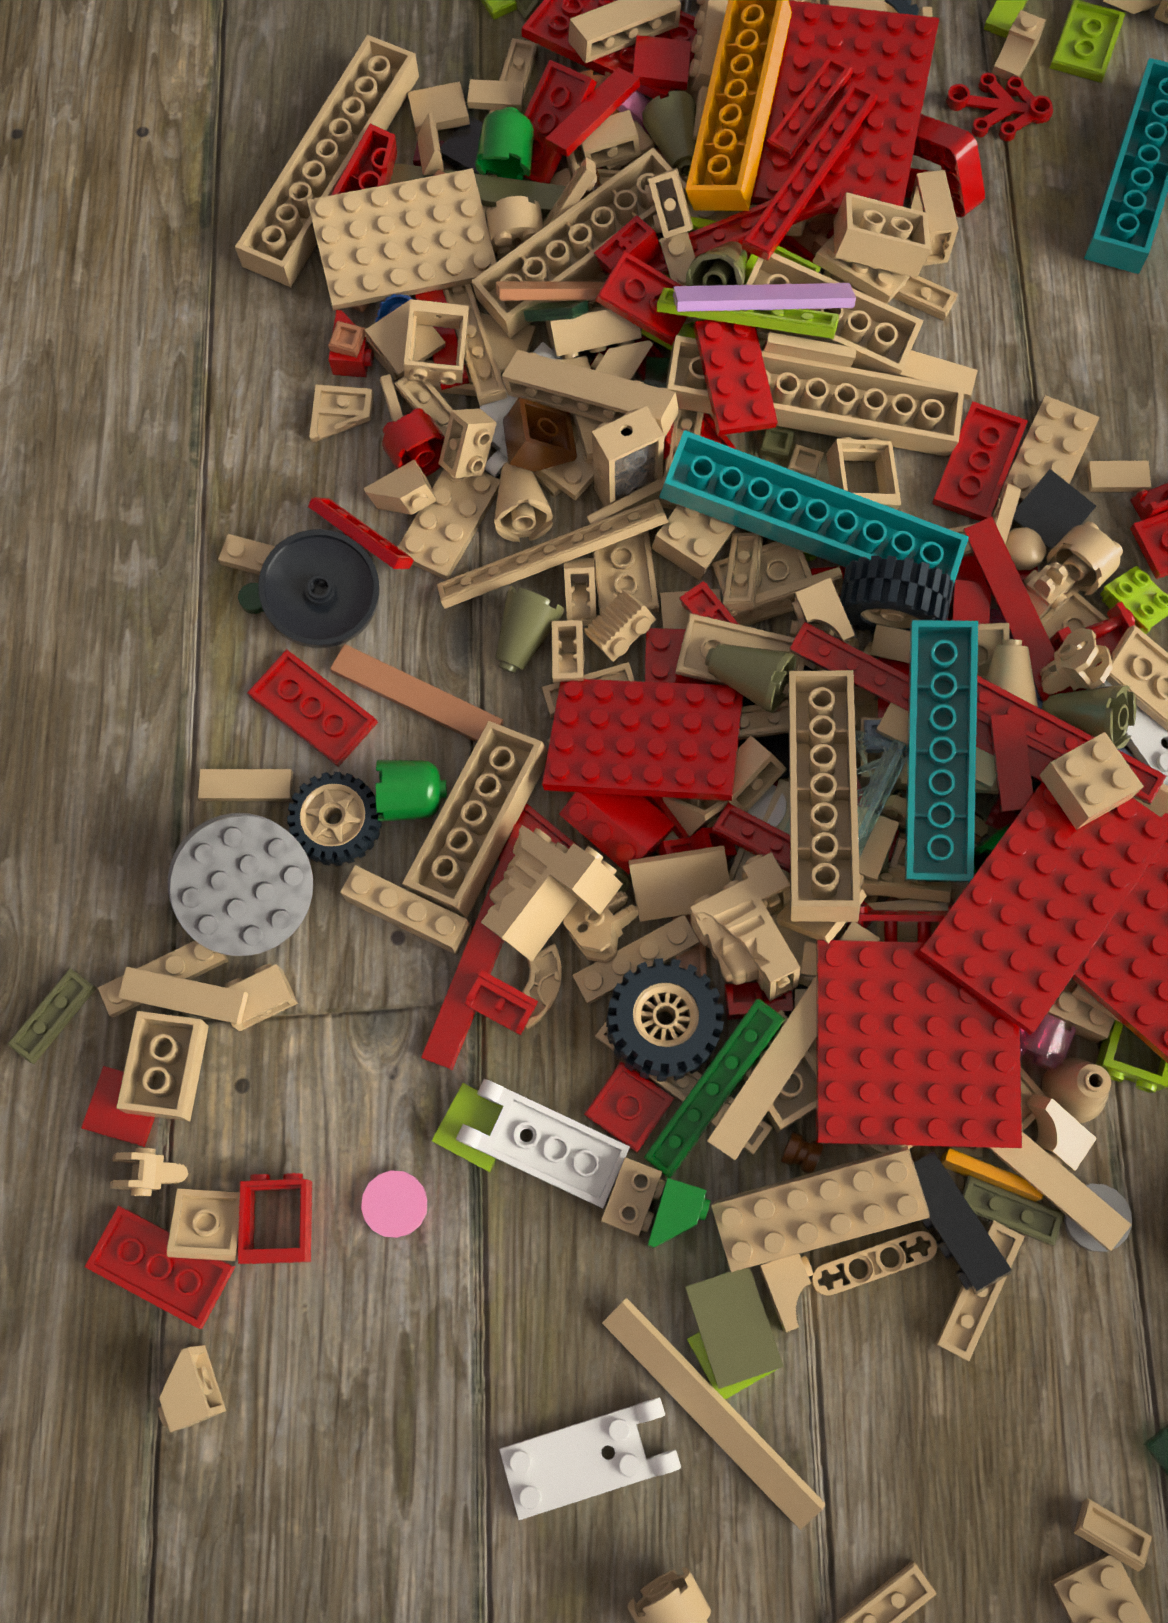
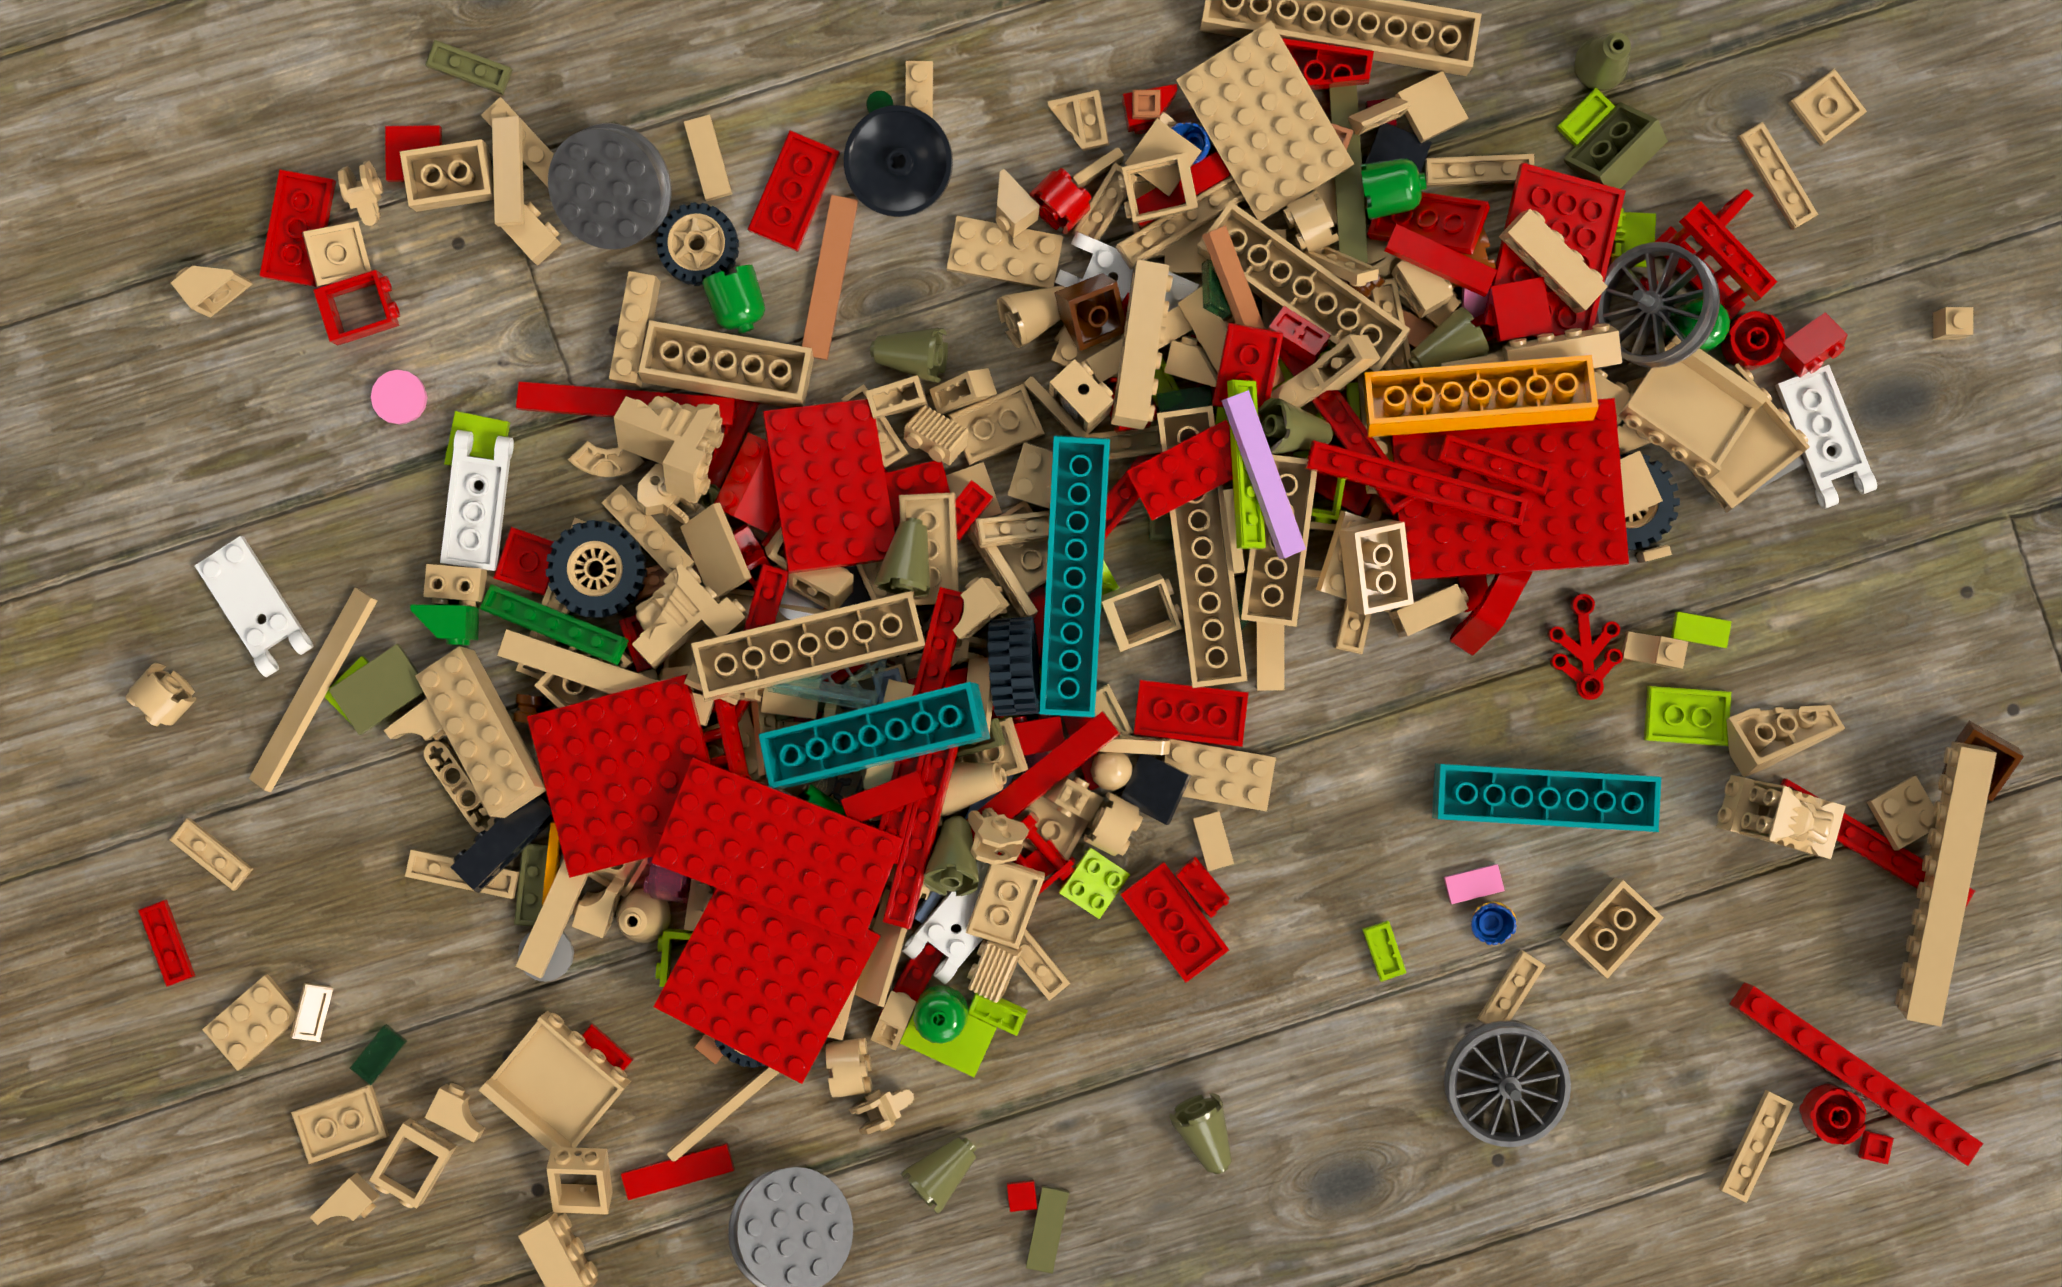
camera: 70 degrees right, 15 degrees up
red tile [308,497,414,569] -> none
tan tile [437,499,668,609] -> none
tan brick [439,408,497,478] -> none
red hinge [464,970,538,1036] -> none
tan tile [467,79,524,111] -> none
tan tile [787,444,824,479] -> none
tan brick [1039,732,1144,830] -> none

